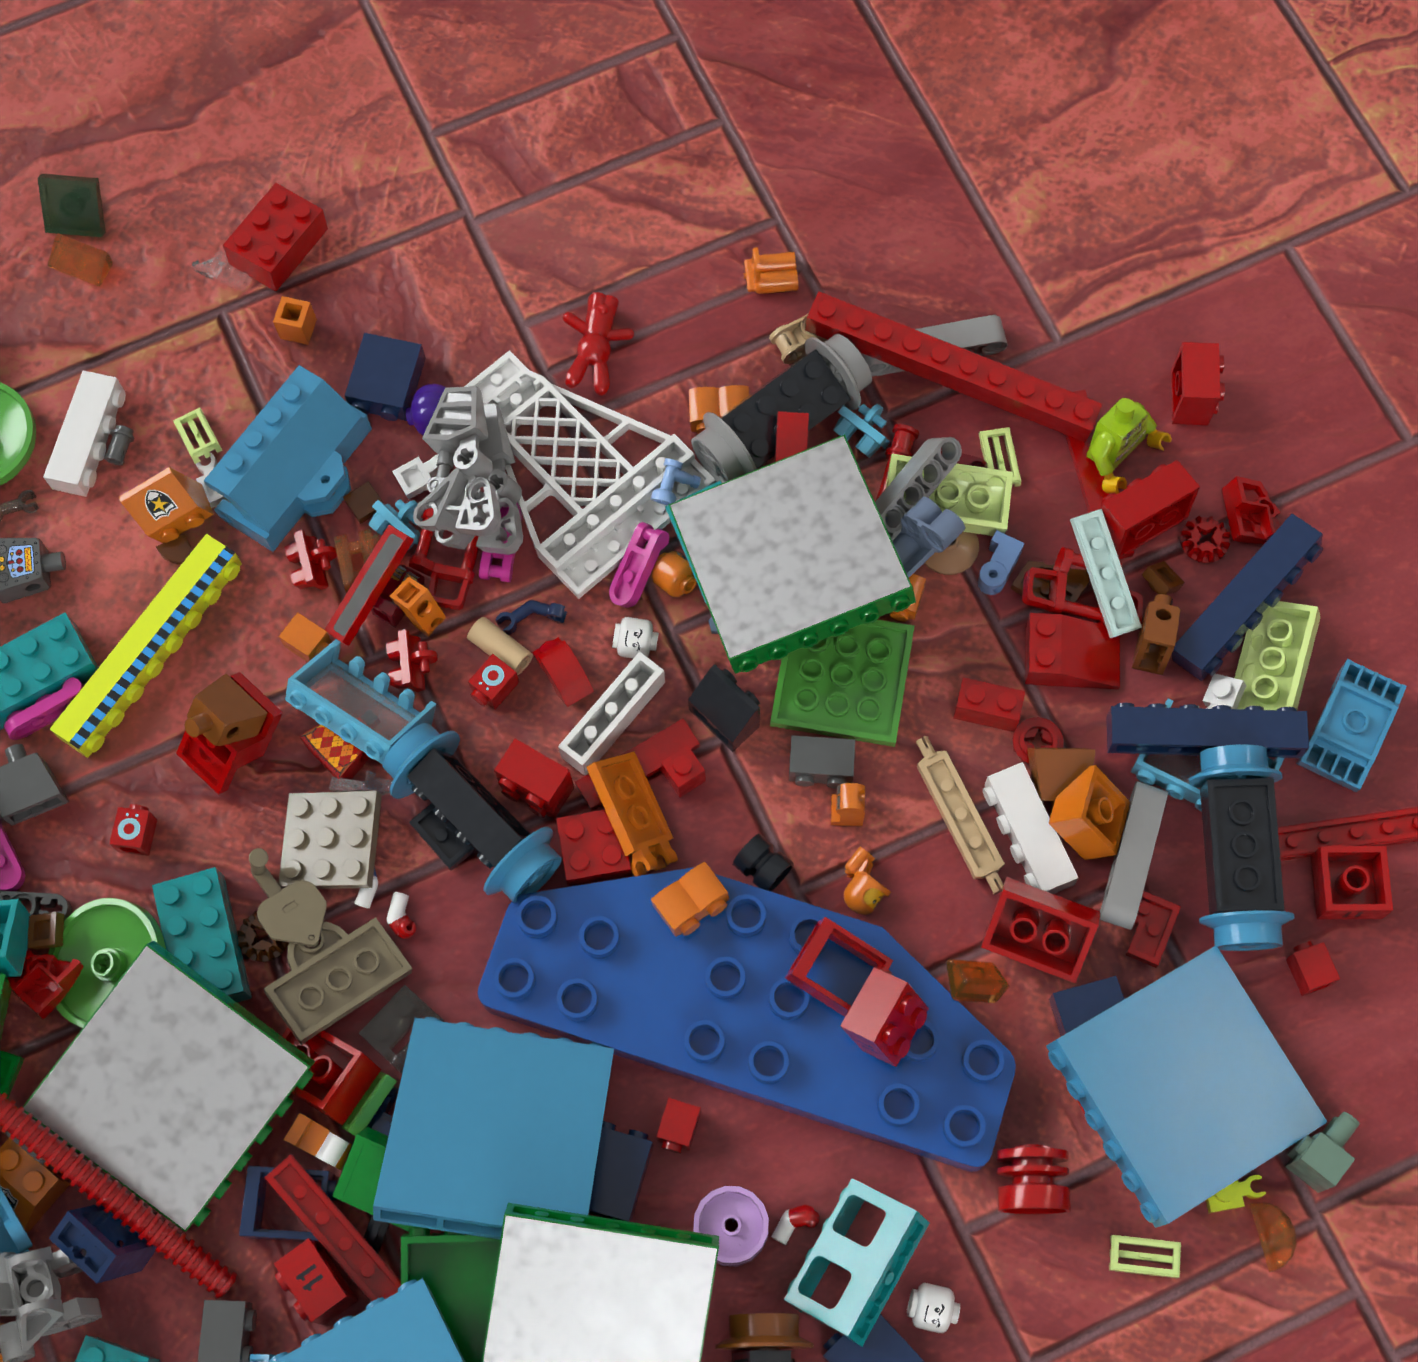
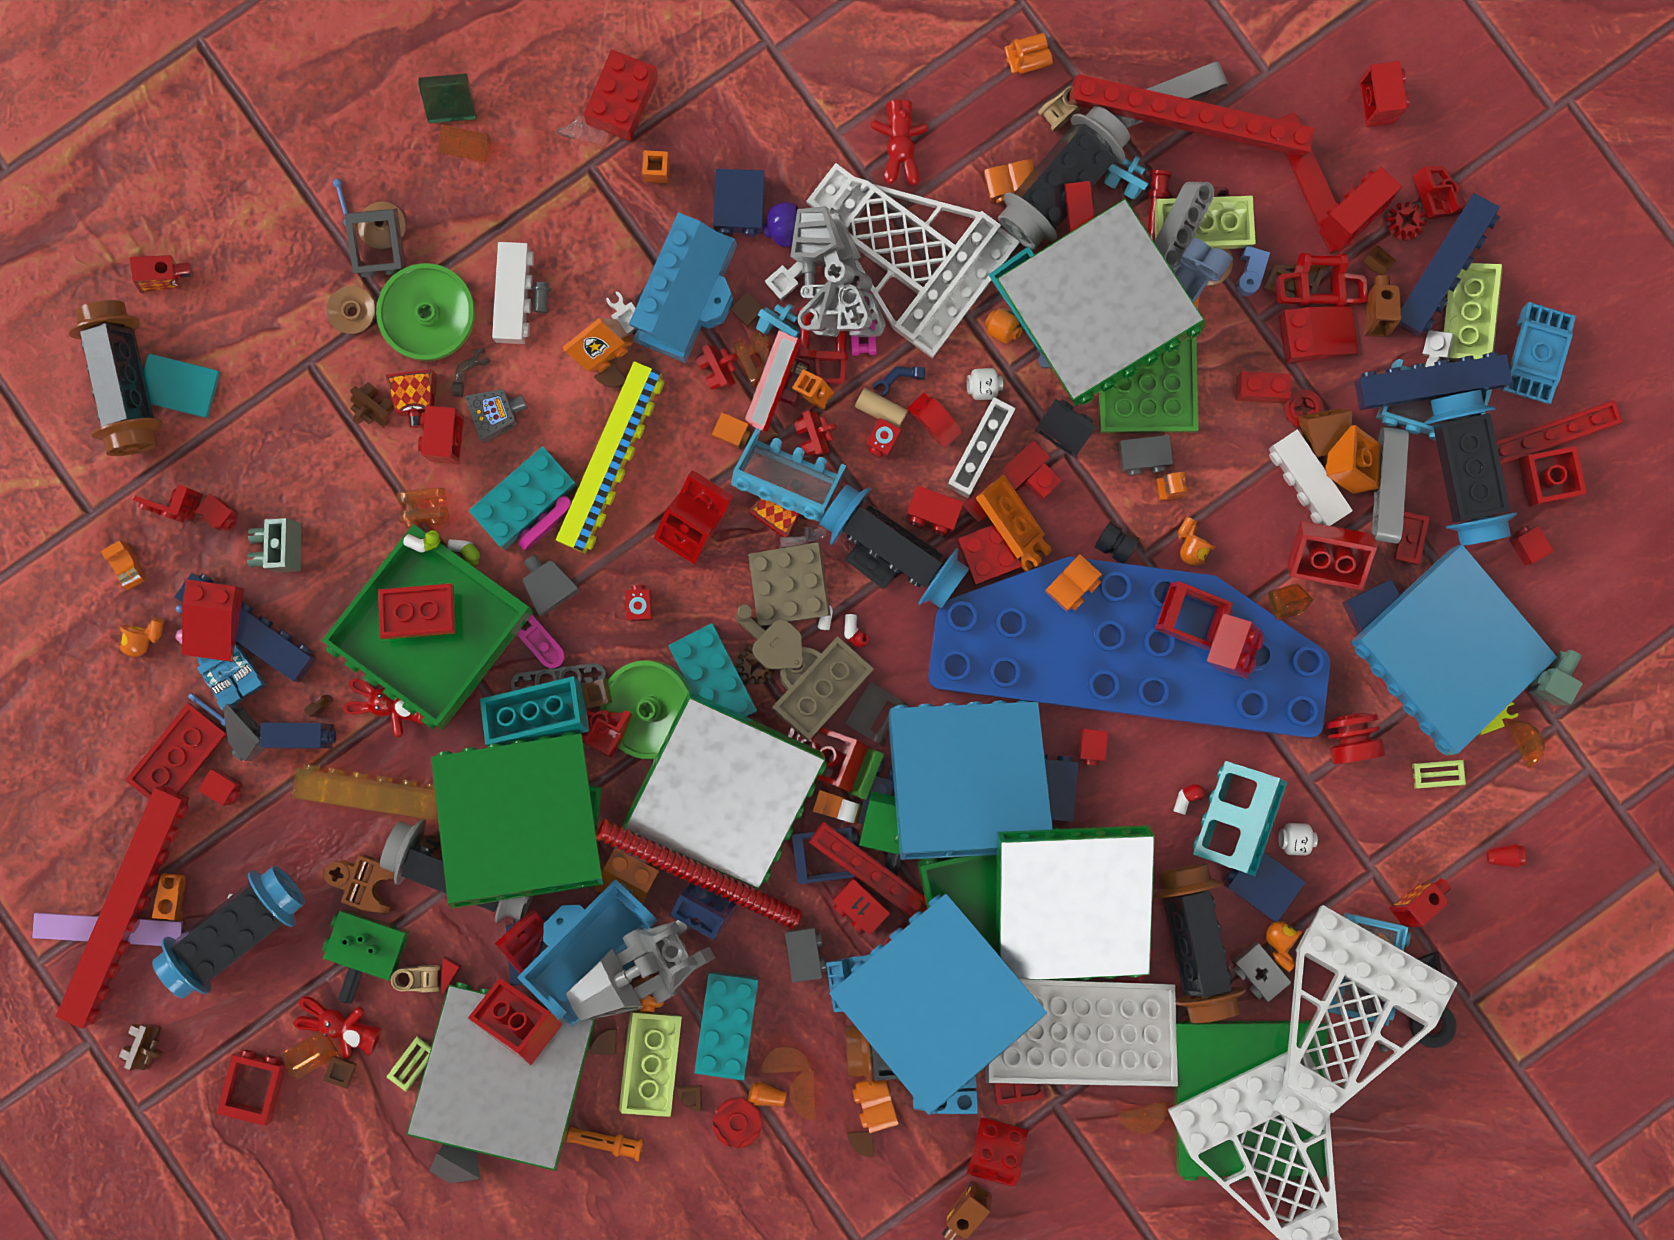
camera: 10 degrees left, 15 degrees up
yellowish green tile [173,408,223,464] -> none
dark orange torso [185,674,267,746] -> none
dark pink plate [609,522,669,608] -> none
light blue piece [651,458,701,505] -> none
lavender wheel [693,1186,769,1267] -> none
tan plate [916,736,1005,895] -> none
yellowish green tile [979,427,1022,487] -> none
light aqua tile [1070,509,1142,638] -> none
lime torso [1086,398,1172,494] -> none

